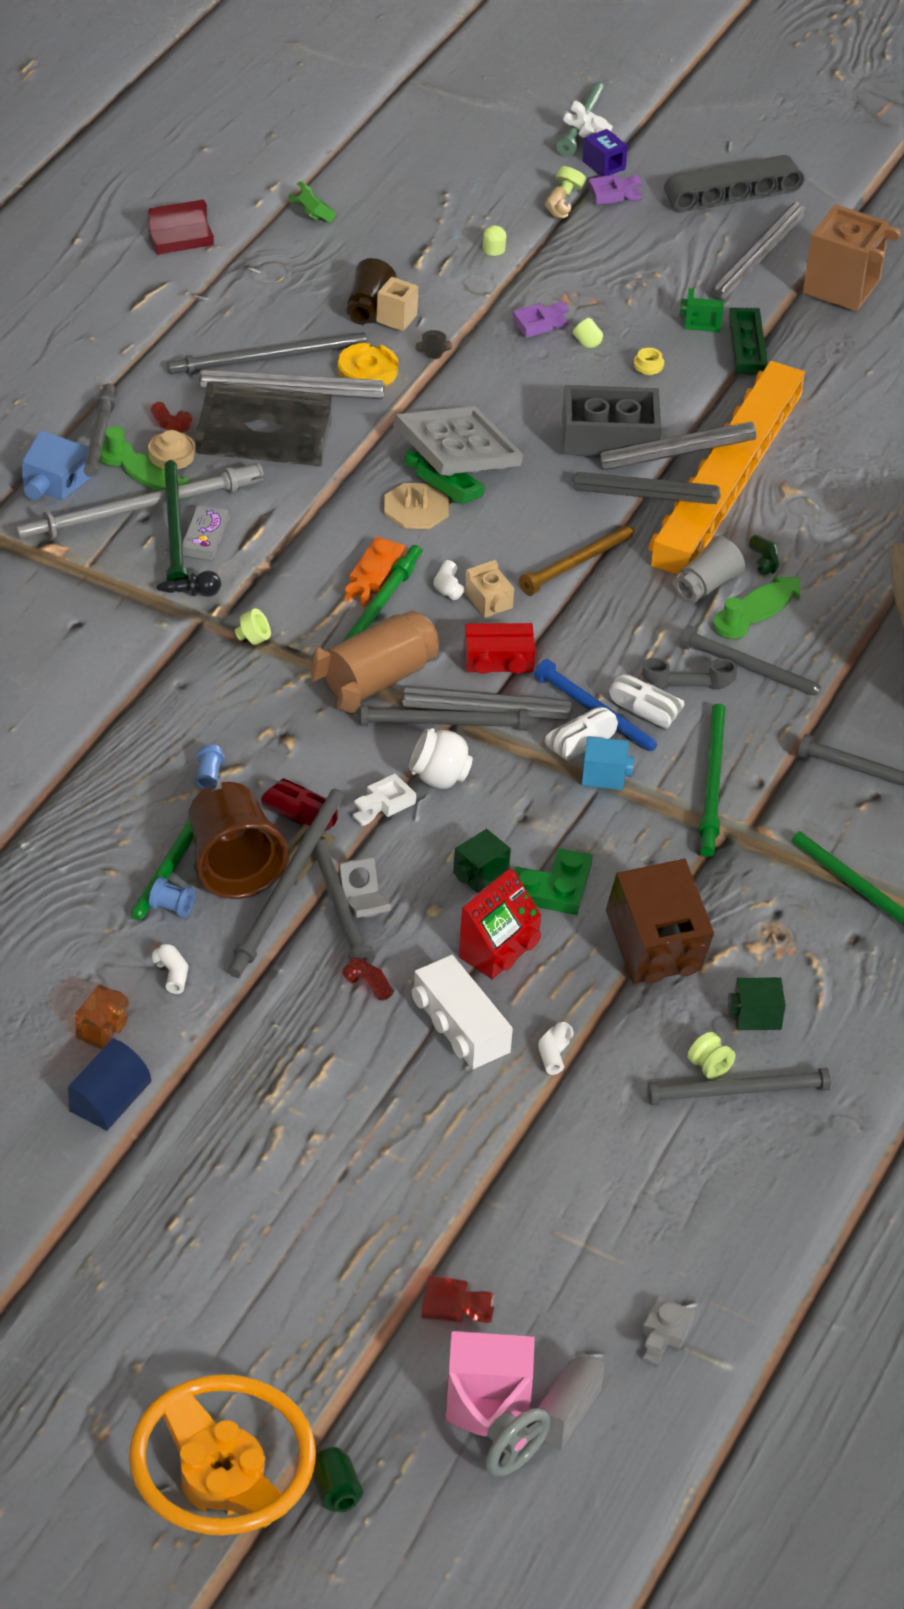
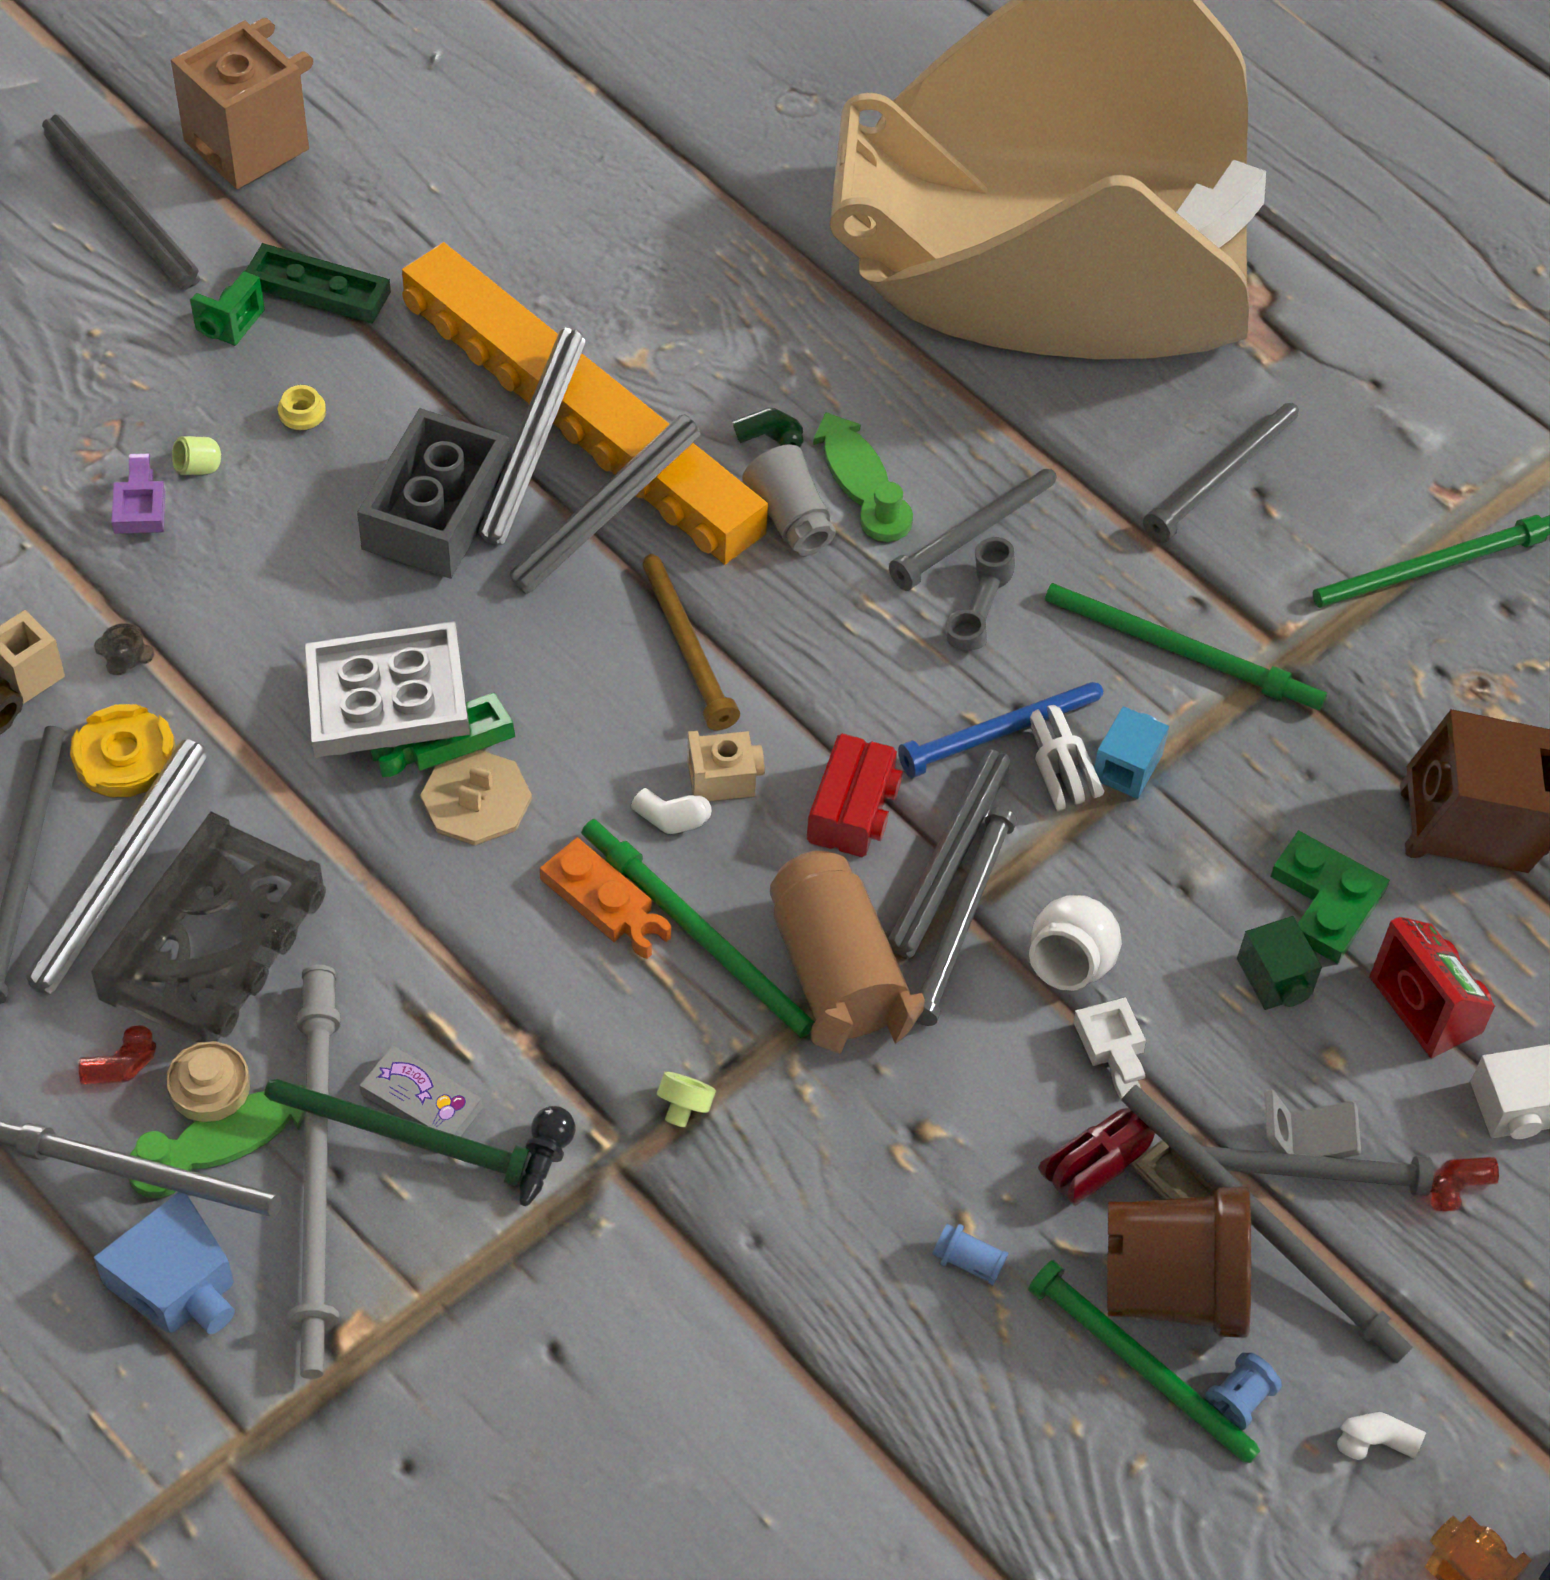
camera: 70 degrees left, 10 degrees up
white arm [609,675,685,730] -> none

